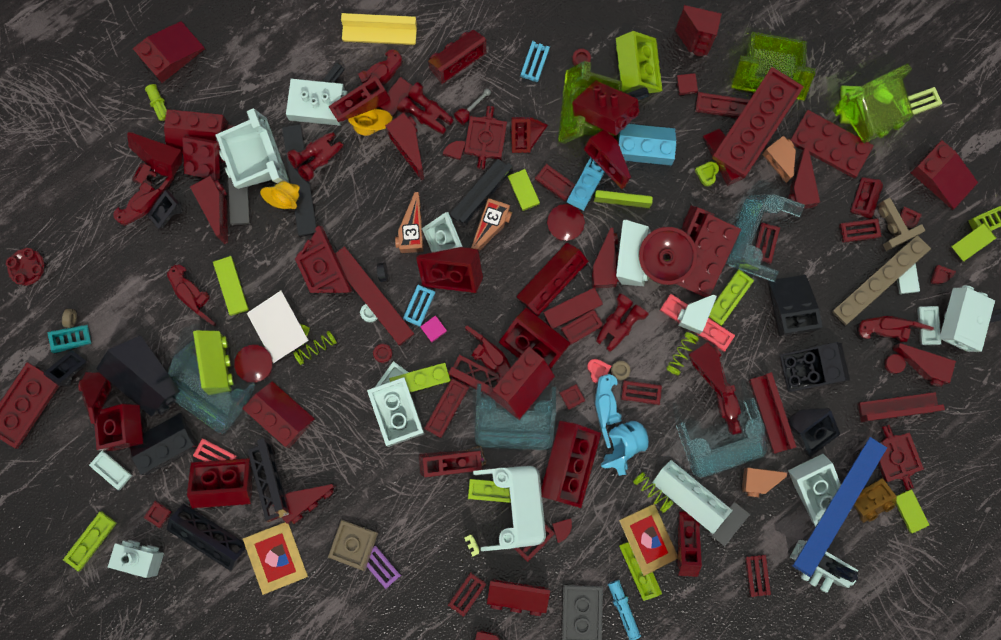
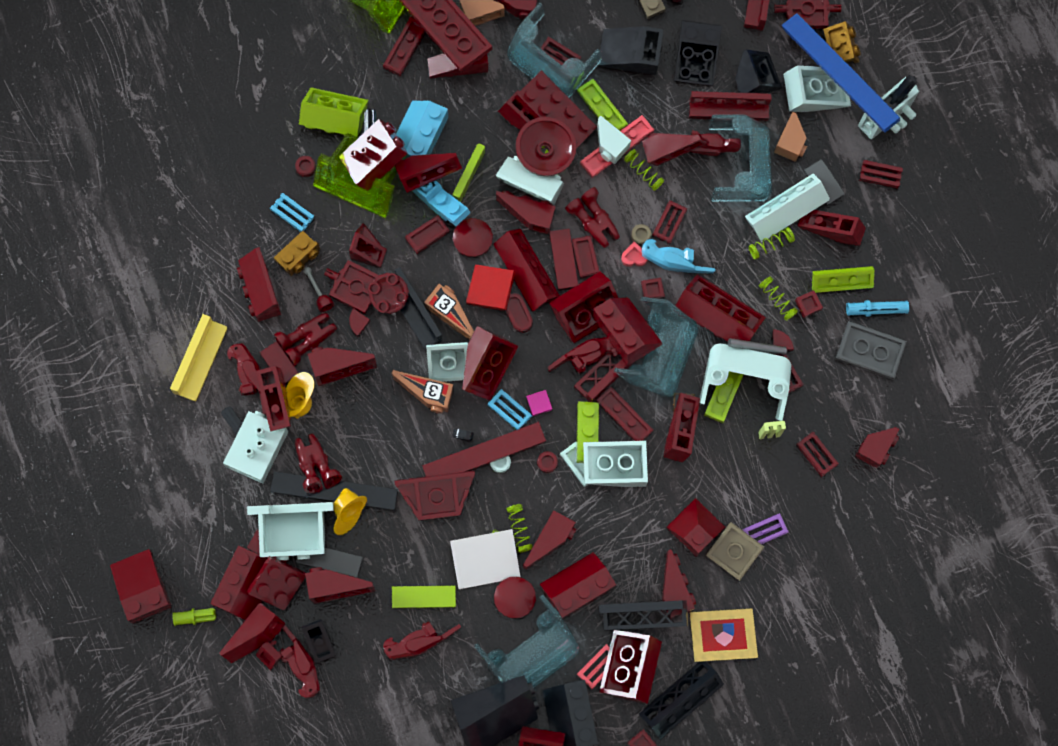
camera: 75 degrees left, 5 degrees down
lime slope [193,330,234,395] -> none
dark red slope [487,579,550,616] -> none
lime tile [508,169,540,211] -> none
medium azure piece [601,421,649,476] -> none
sticker [619,504,677,576] -> none
dark red slope [675,5,722,56] -> none
dark red tile [676,73,698,95] -> none
lime tile [695,162,719,186] -> none
lime tile [896,489,929,533] -> none
none -> pearl gold bracket [274,231,320,276]
none -> dark red dish [368,273,409,314]
none -> red tile [466,264,515,311]
none -> dark red tile [506,293,533,333]
none -> dark red slope [523,510,577,570]
none -> dark red slope [666,498,725,557]
none -> flat silver bar [728,338,787,355]
none -> lime piece [759,277,798,320]
none -> dark red tile [795,290,823,318]

